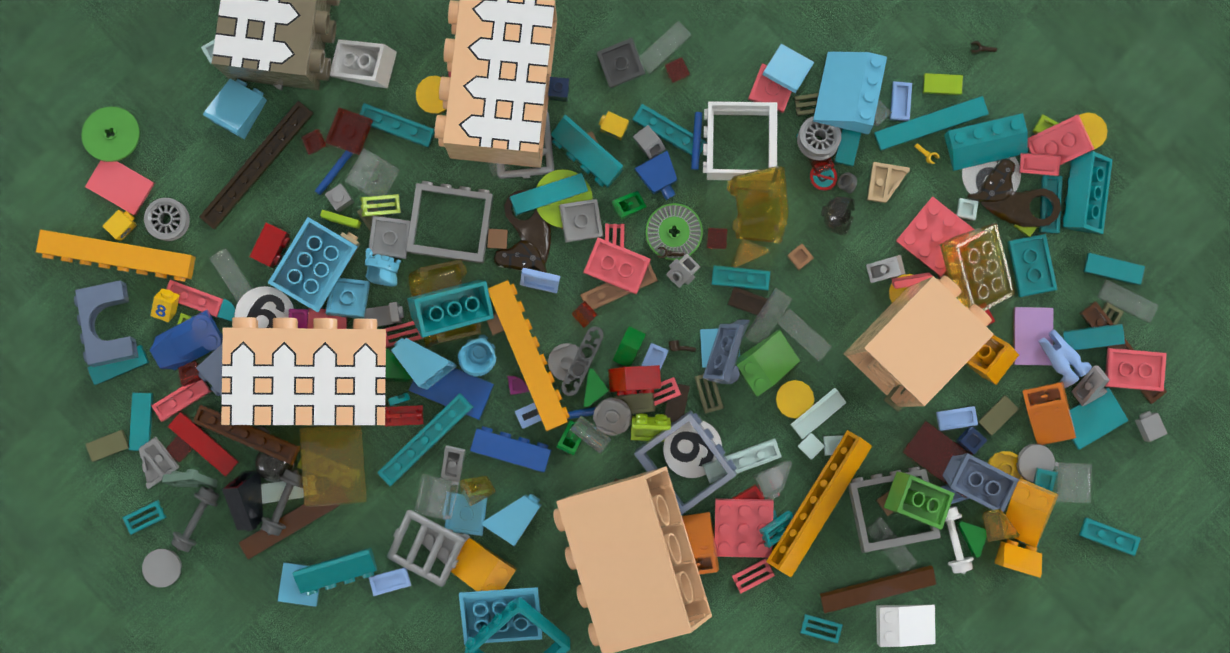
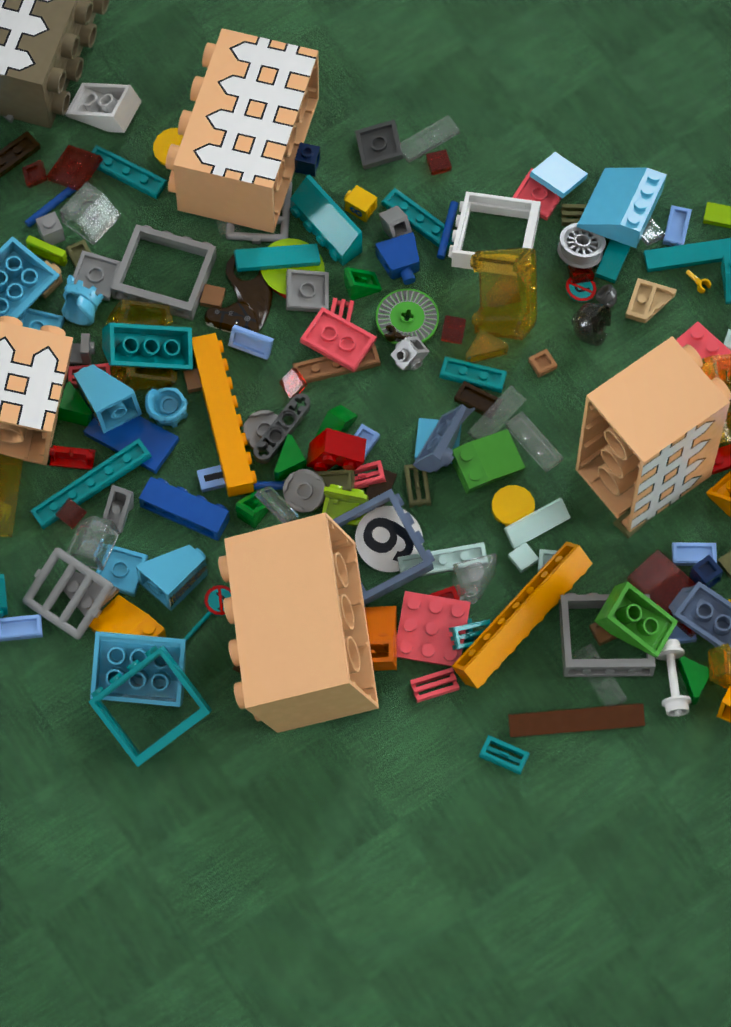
camera: 10 degrees right, 20 degrees down
lime tile [360,194,401,217] -> none
teal tile [388,393,411,406] -> none
clear yellow slope [460,476,496,506] -> none
magenta tile [507,376,530,395] -> none
dark brown hand [669,340,696,352] -> none
white slope [876,605,935,647] -> none
none -> clear red tile [55,498,87,529]
none -> piece [183,585,231,642]

